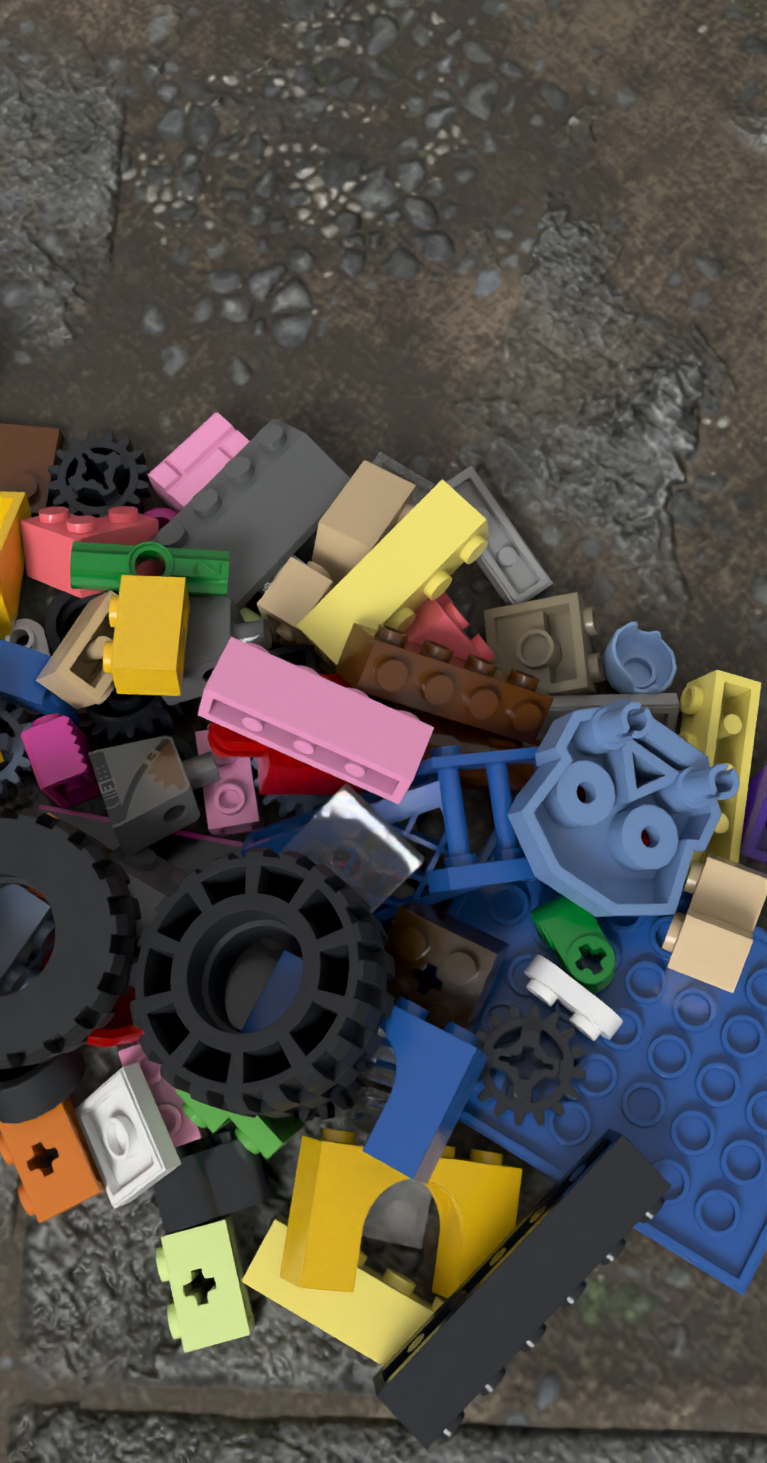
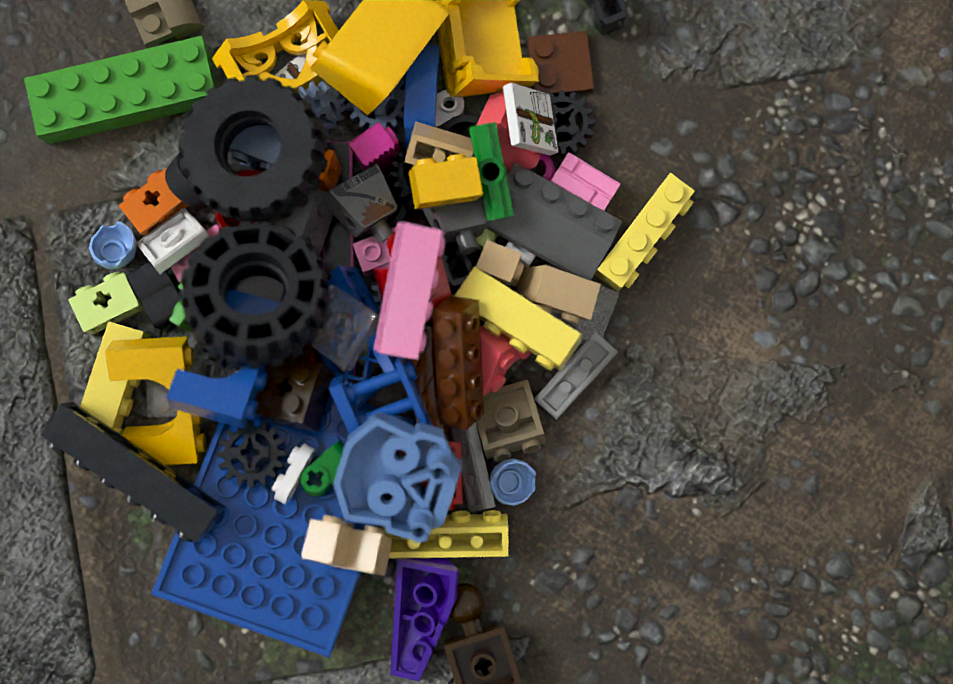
camera: 80 degrees right, 10 degrees up
none -> light blue hair [89,221,137,269]
none -> white tile [503,82,558,156]
none -> light yellow brick [594,173,695,292]

